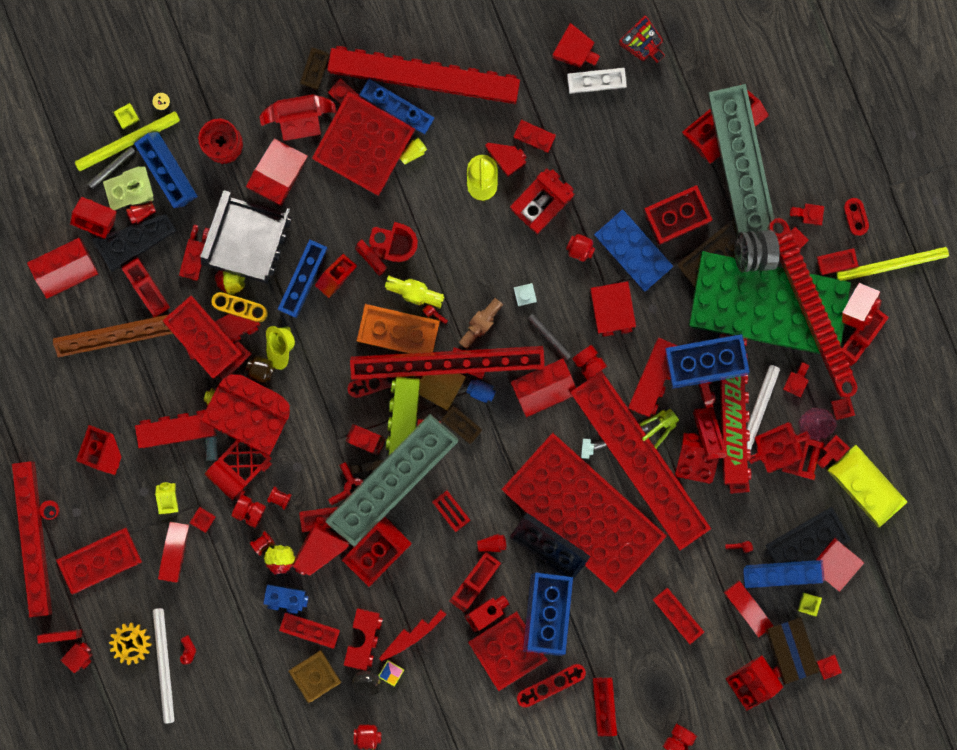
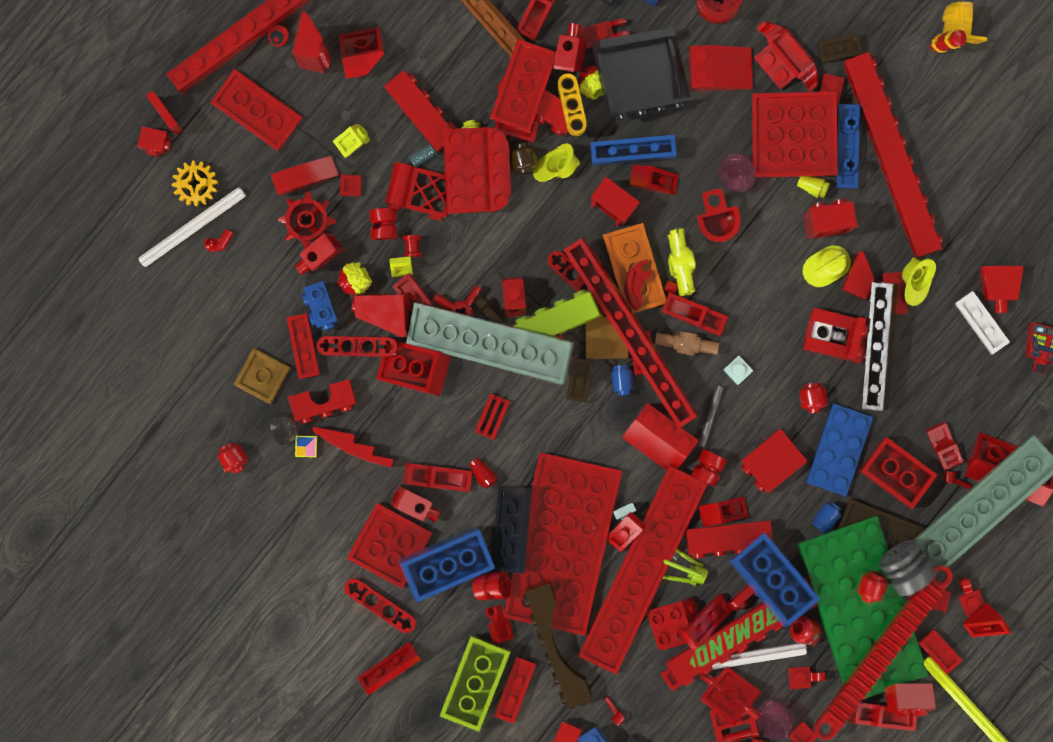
camera: 55 degrees right, 0 degrees up
red bush [250,531,275,556] -> none
red tile [355,239,387,276] -> none
red plate [844,198,869,236] -> none
none -> red brick [278,192,336,249]
none -> red slope [292,12,332,73]
none -> red torso [295,233,345,275]
none -> red beam [317,336,399,357]
none -> neon yellow tile [390,257,413,277]
none -> lime brick [440,635,510,732]
none -> red wheel [472,571,512,601]
none -> red plate [485,605,514,644]
none -> dark brown arch [523,579,593,709]
none -> red torso [553,23,587,72]
none -> red container [589,177,640,226]
none -> red plate [607,512,646,552]
none -> red piece [625,259,652,311]
none -> red slope [661,293,729,337]
none -> red slope [699,496,749,527]
none -> clear pink hair [717,154,756,193]
none -> red head [790,616,821,646]
none -> red brick [803,199,857,240]
none -> blue brick [811,502,842,533]
none -> red head [857,570,888,604]
none -> brick [862,282,898,411]
none -> neon yellow piece [902,258,936,306]
none -> red slope [925,421,964,471]
none -> red hand [943,471,972,489]
none -> red slope [963,603,1011,638]

